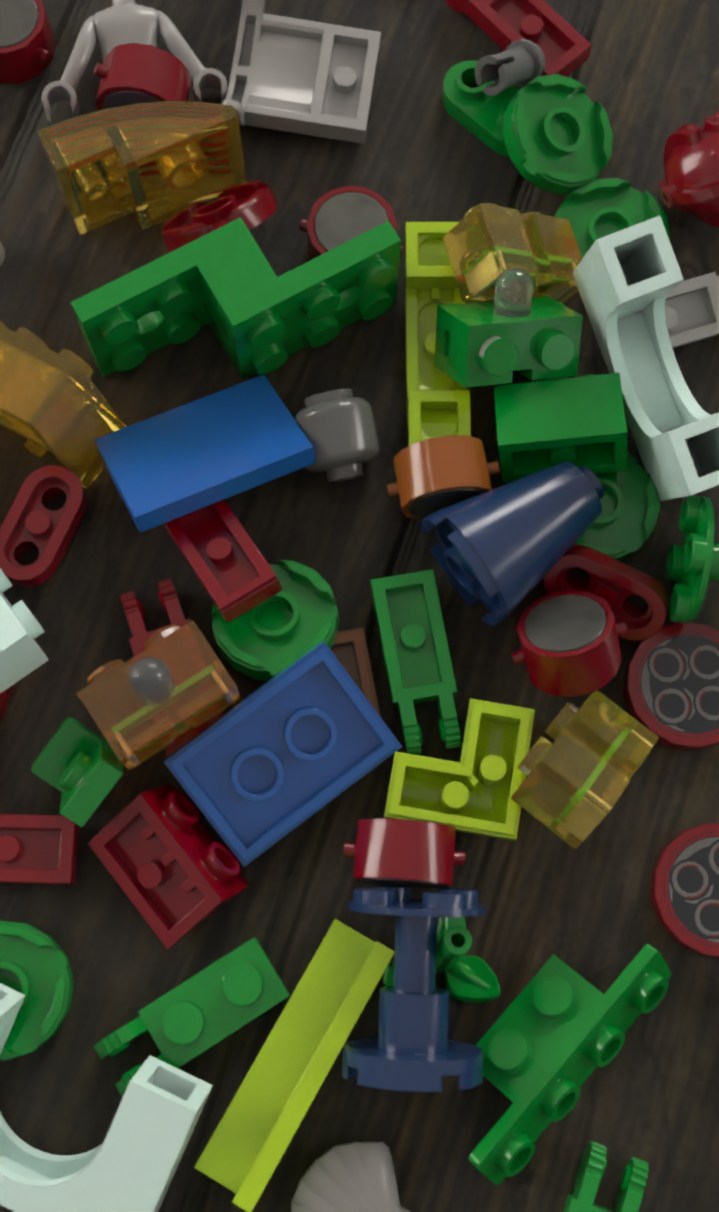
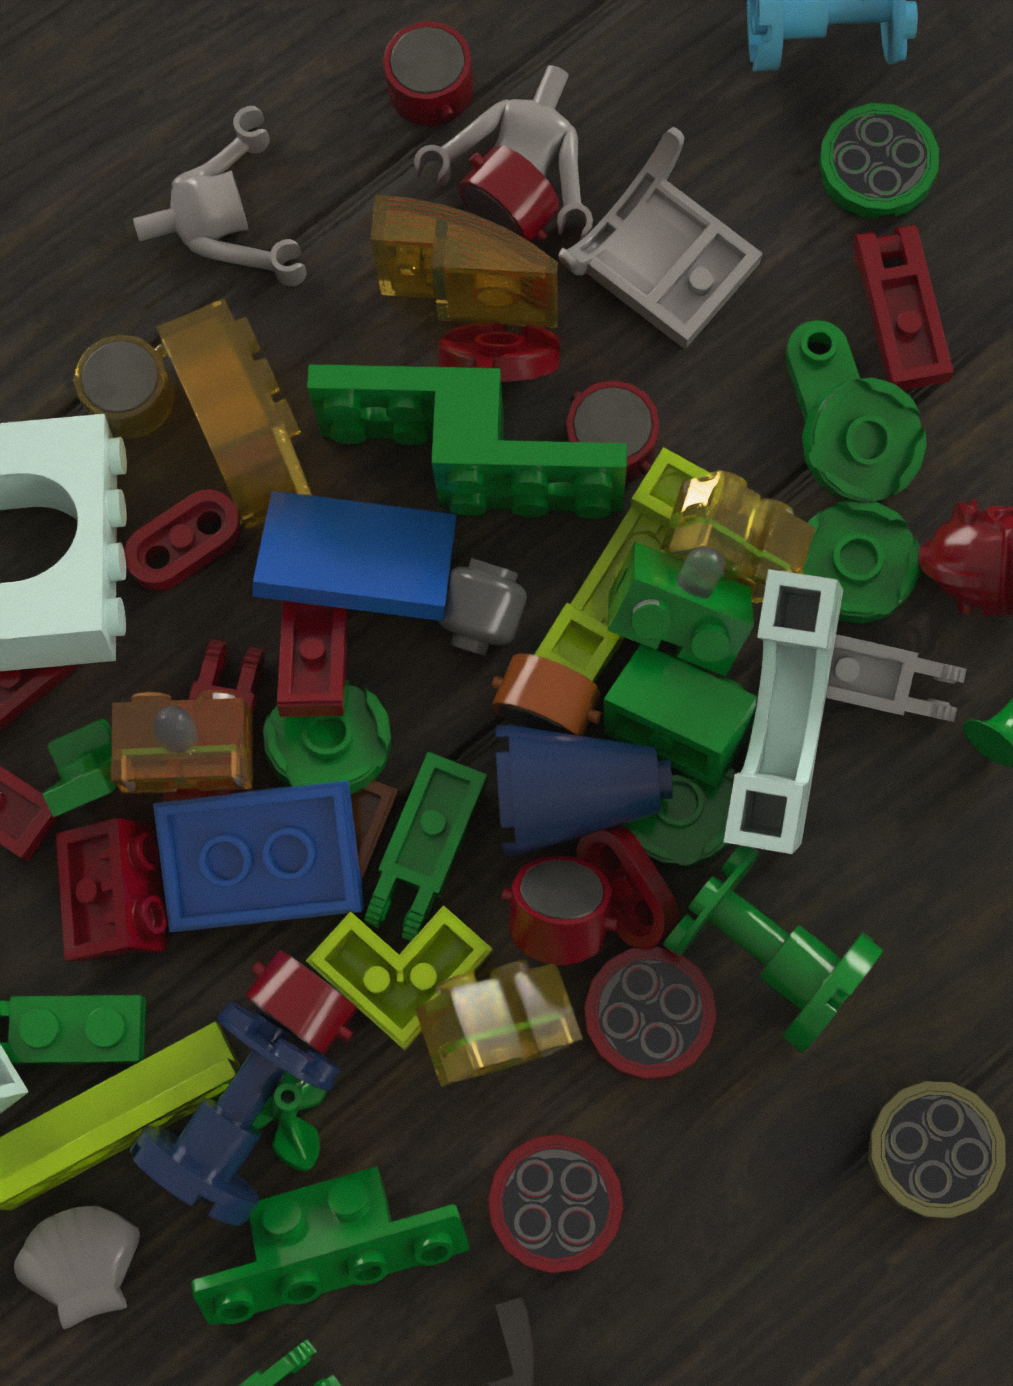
camera: 40 degrees right, 0 degrees up
dark grey pin [475,39,545,96] -> none

